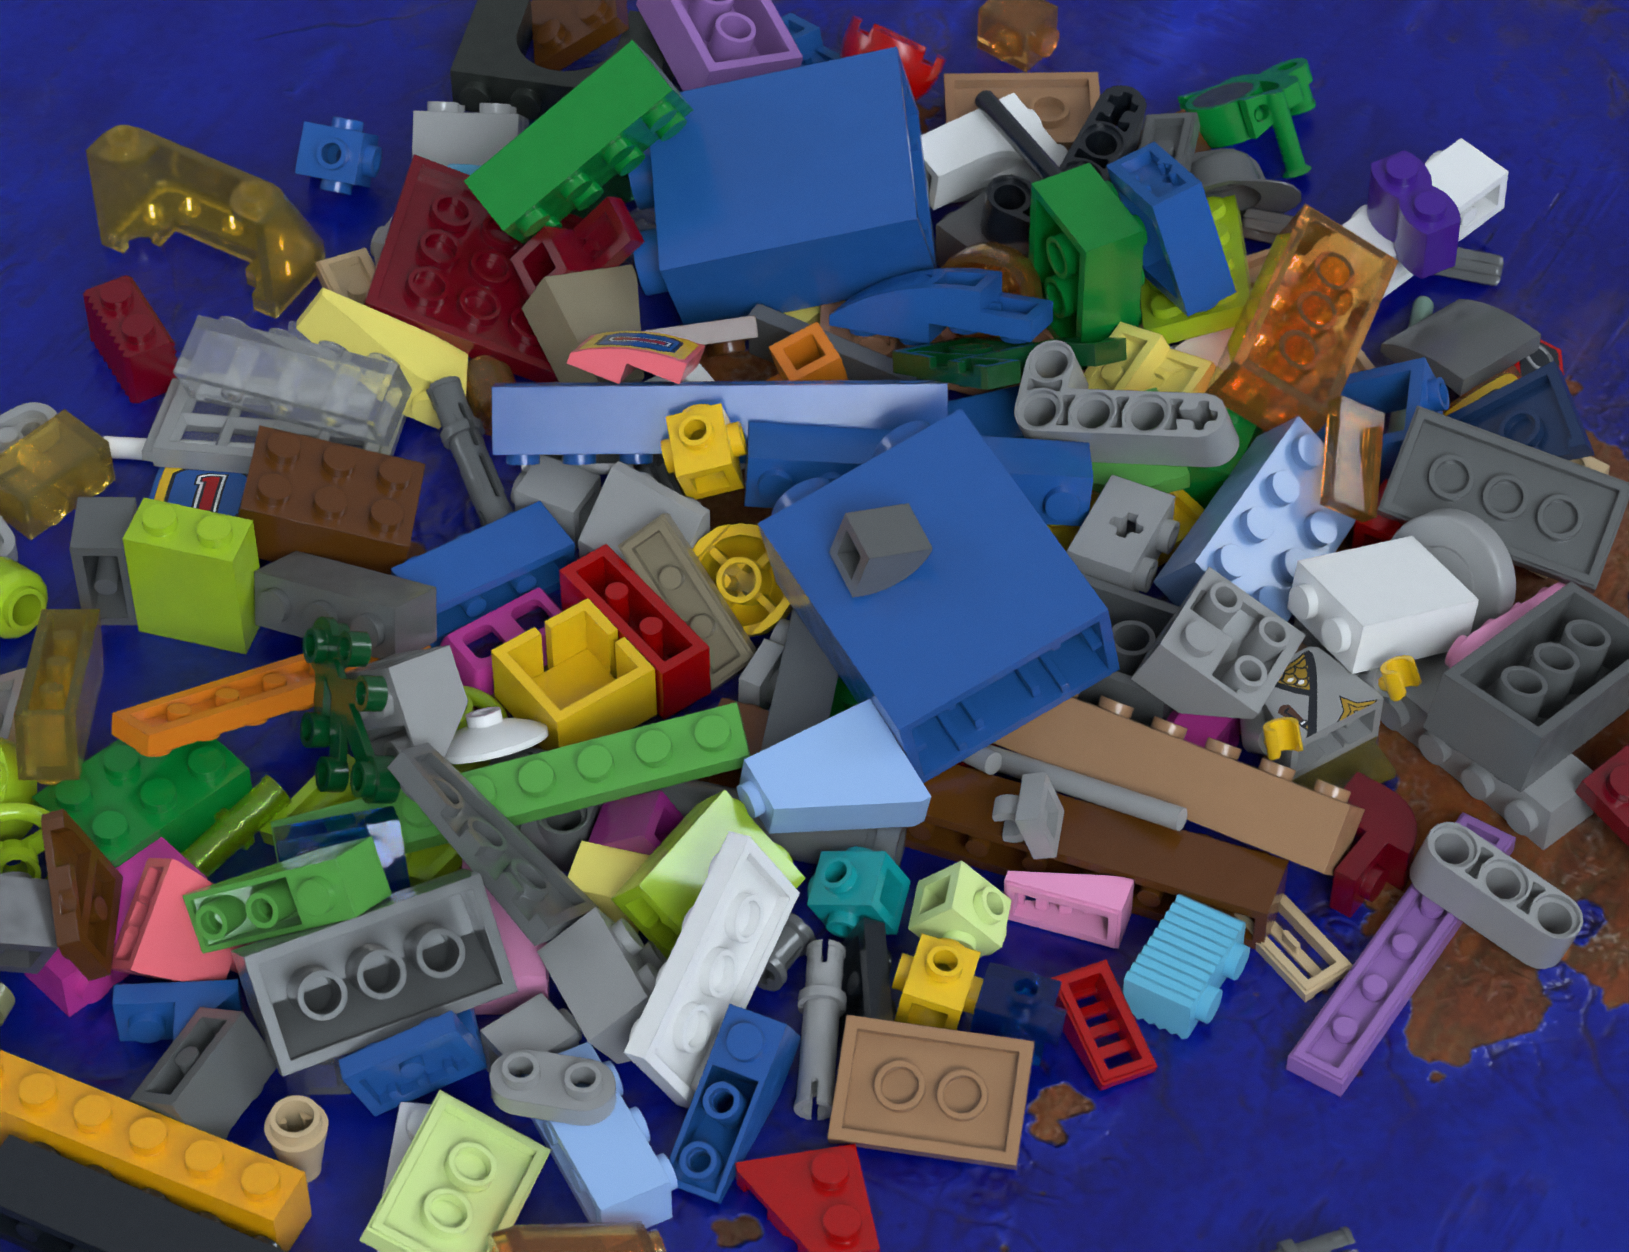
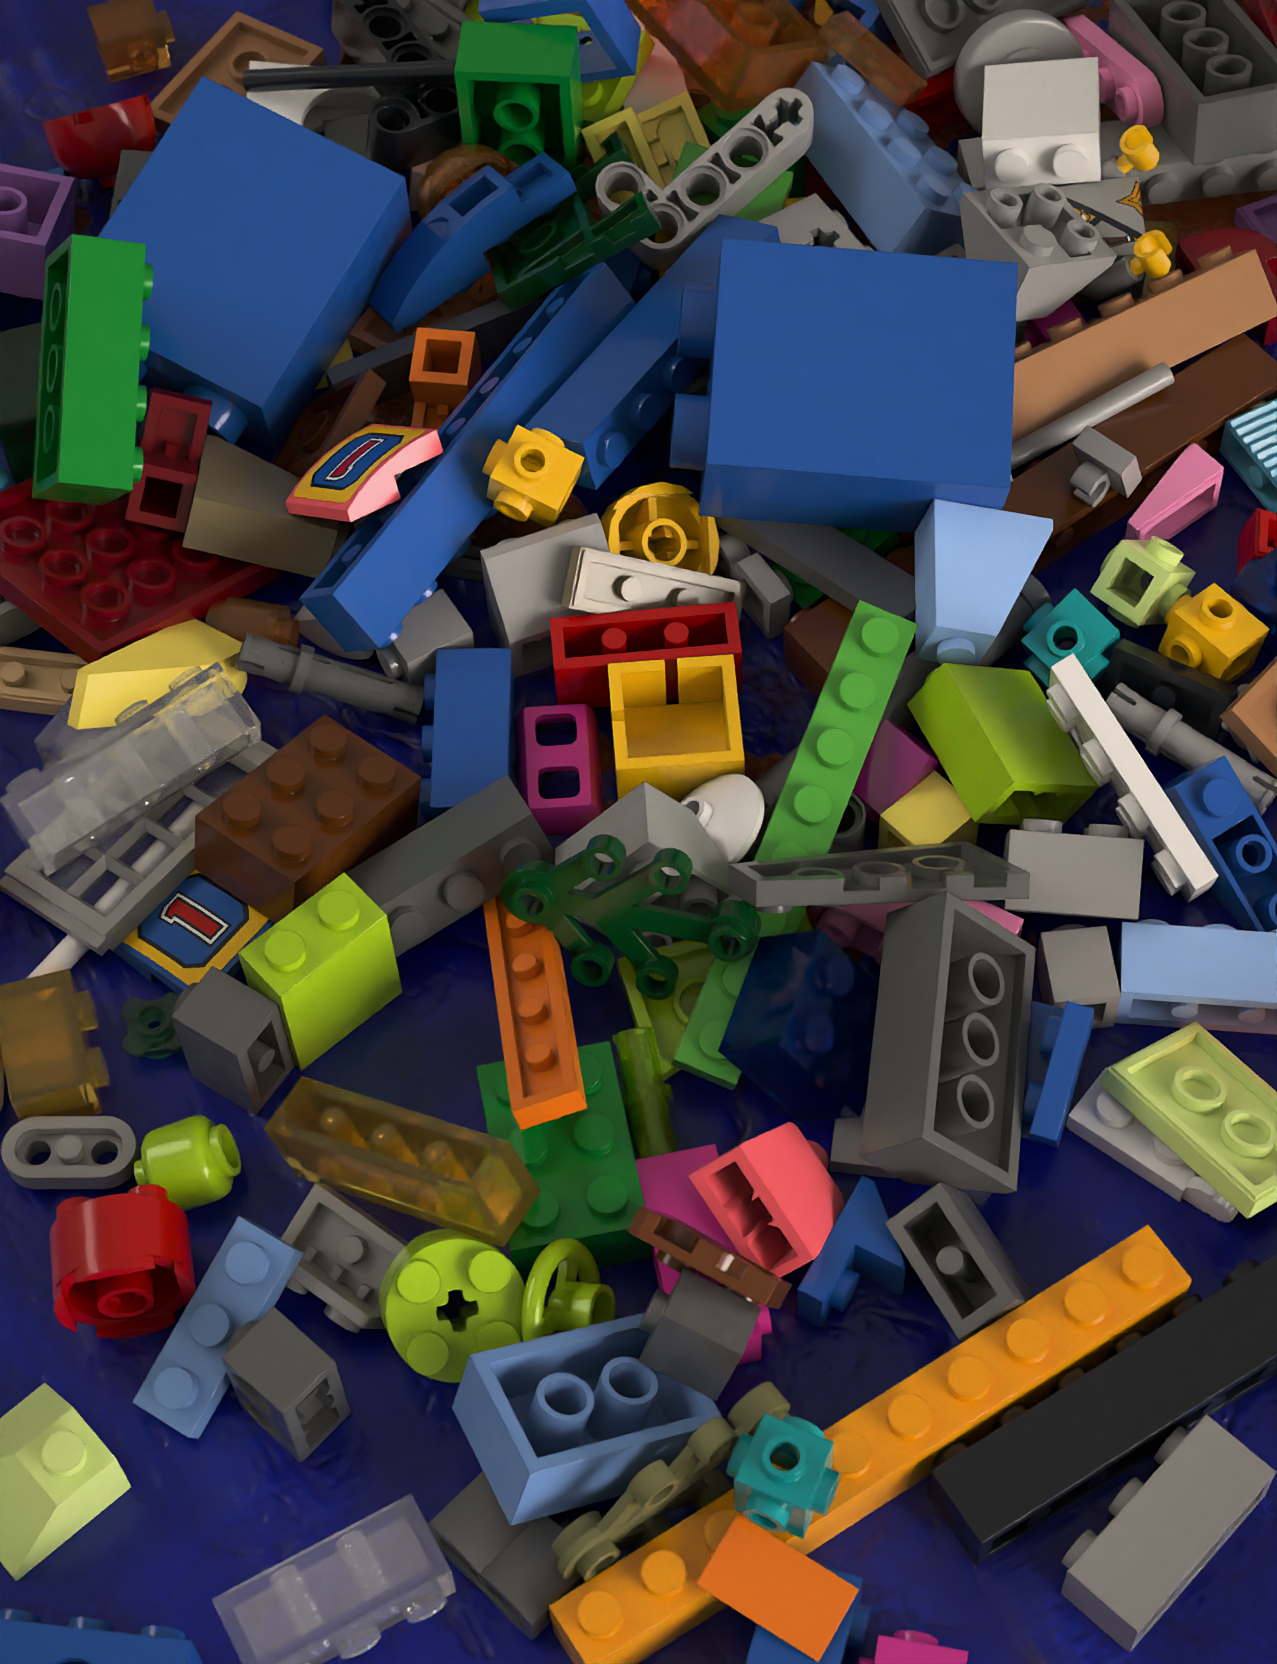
camera: 55 degrees left, 10 degrees up
bright green slope [183,836,392,954] -> none
tan cone [264,1095,328,1183] -> none
light grey plate [489,1049,616,1126] -> none
dark grey brick [829,503,933,597] -> none

